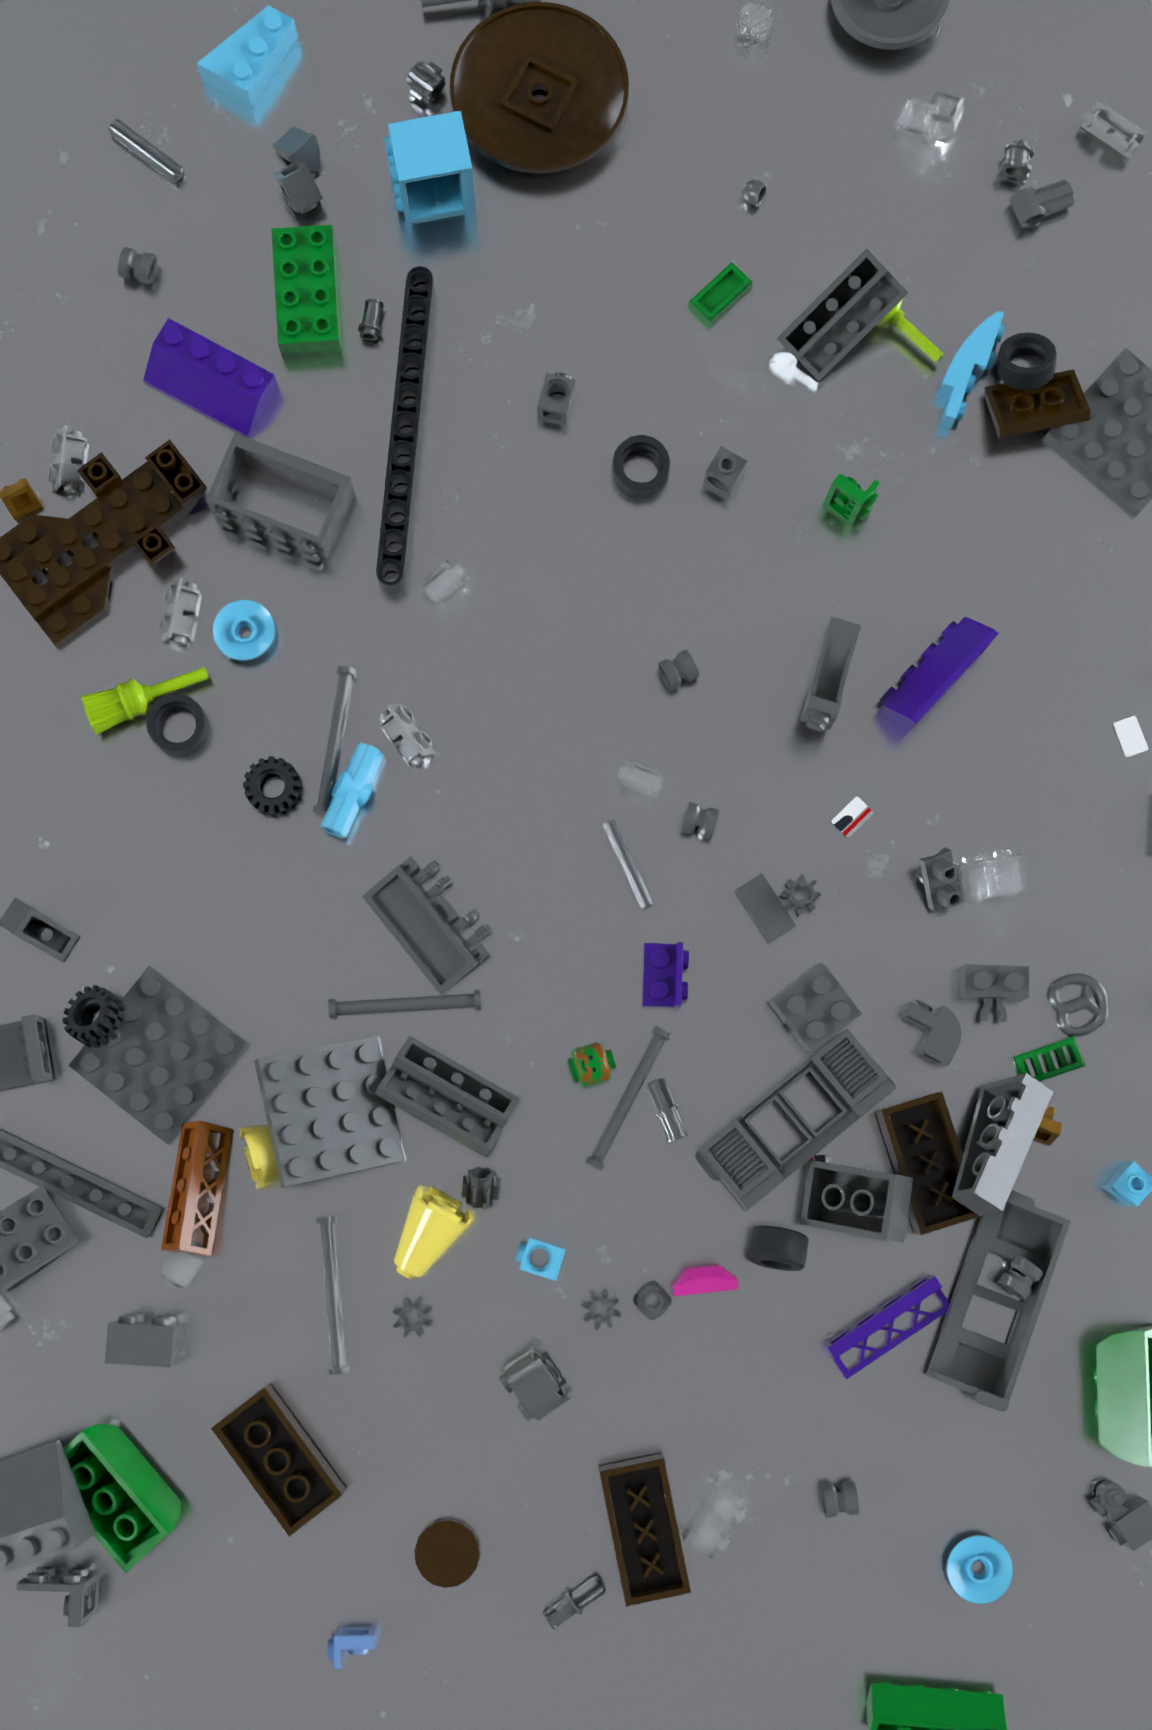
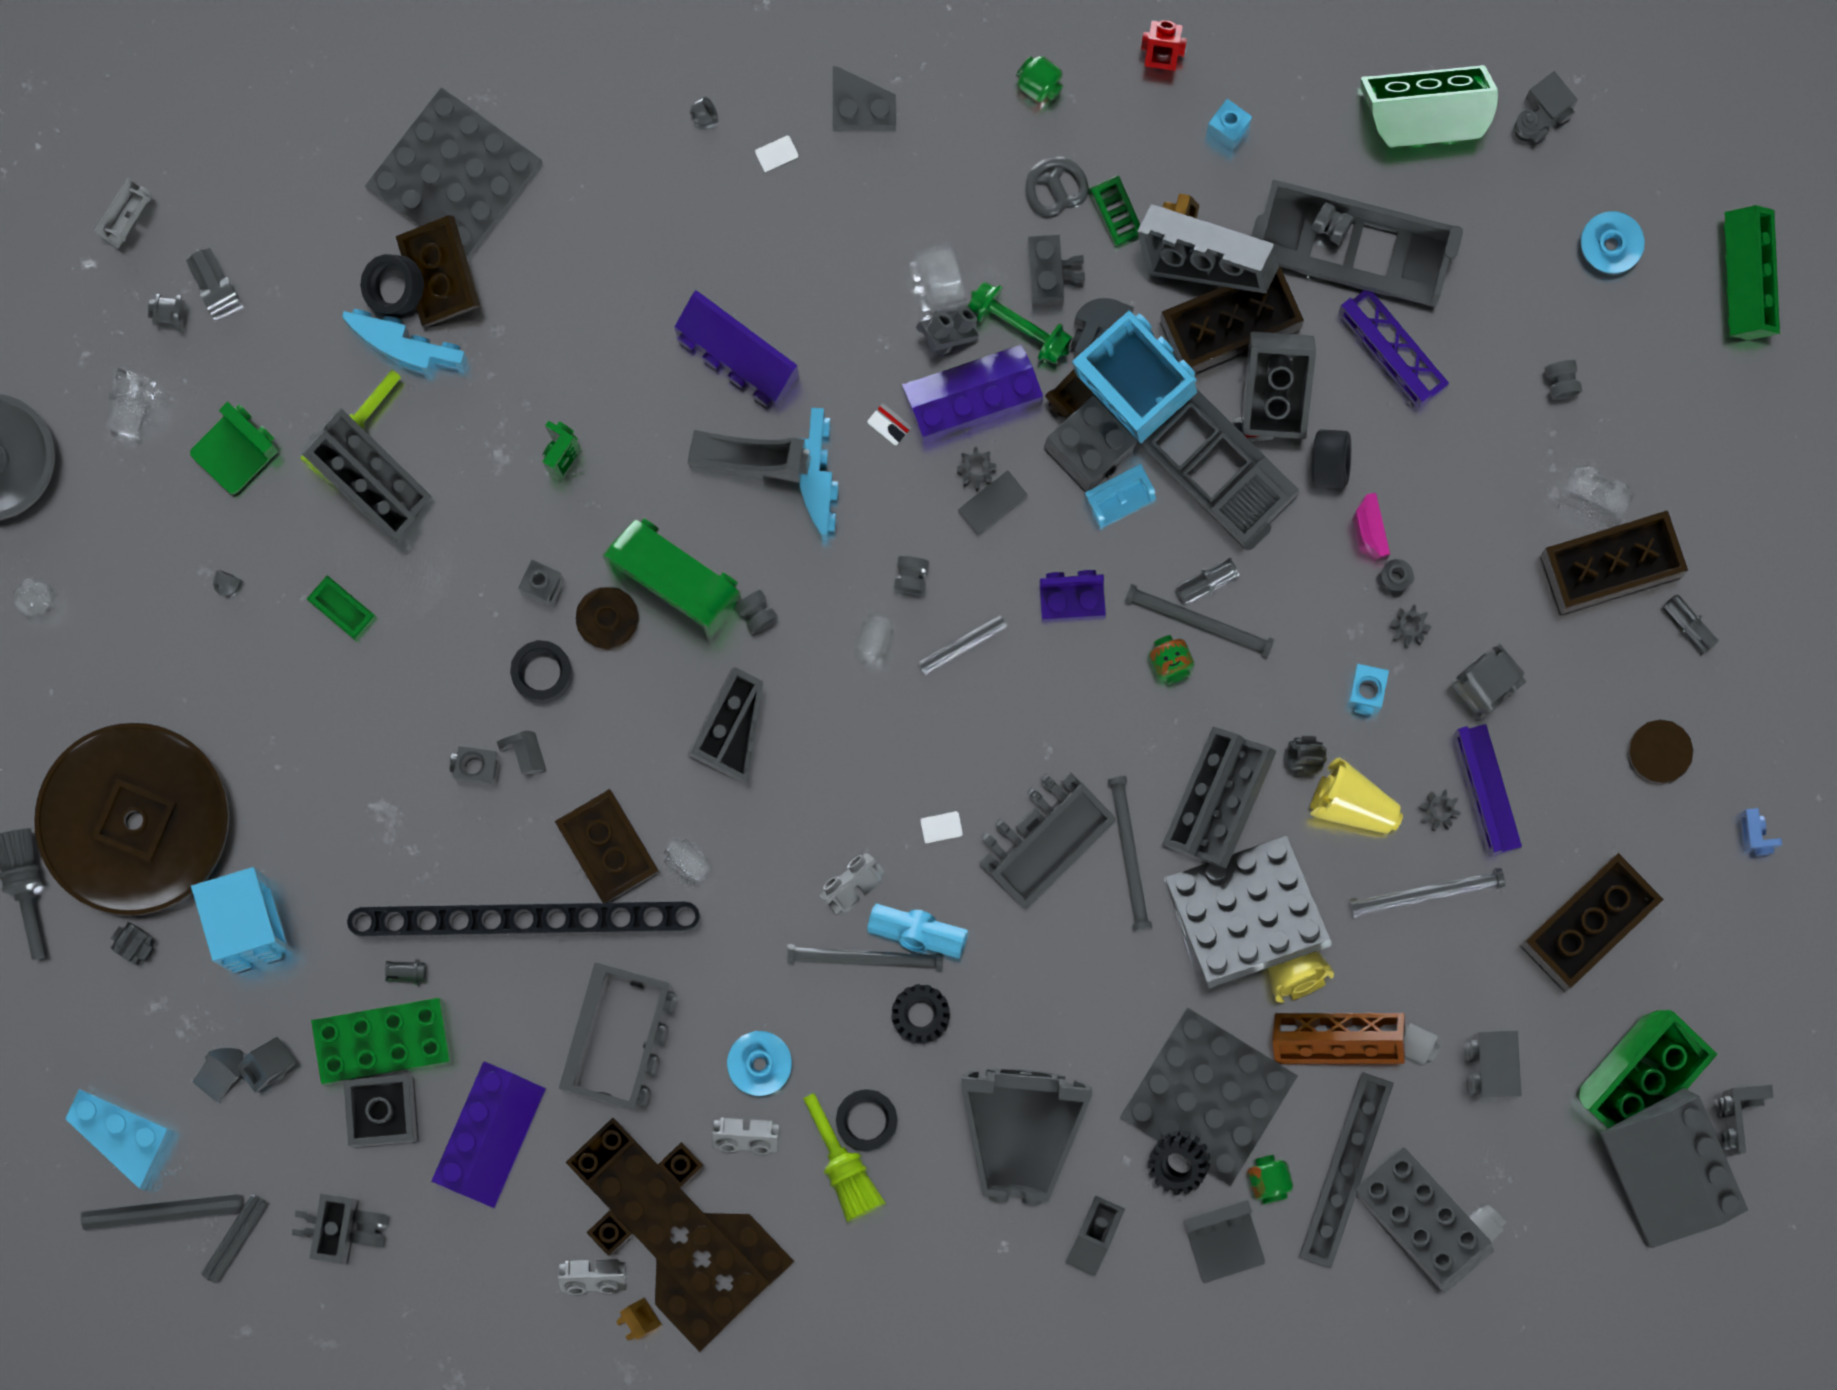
camera: 90 degrees left, 0 degrees up
none -> dark grey axle [81,1194,243,1231]
none -> green bracket [190,401,278,495]
none -> dark grey brick [292,1194,357,1265]
none -> dark grey brick [343,1075,418,1148]
none -> dark grey tile [497,731,546,774]
none -> dark brown plate [555,789,659,903]
none -> dark brown tile [575,587,640,651]
none -> green windscreen [603,518,742,641]
none -> dark grey wedge [687,667,763,784]
none -> medium azure slope [799,408,838,540]
none -> dark purple slope [902,344,1043,445]
none -> white sticker [920,811,963,843]
none -> dark grey cone [961,1069,1092,1205]
none -> green piece [968,281,1073,365]
none -> dark brown bracket [1045,369,1094,418]
none -> medium azure container [1072,310,1197,444]
none -> medium azure hinge [1084,464,1157,529]
none -> green head [1247,1155,1293,1204]
none -> dark purple fence [1454,724,1522,856]

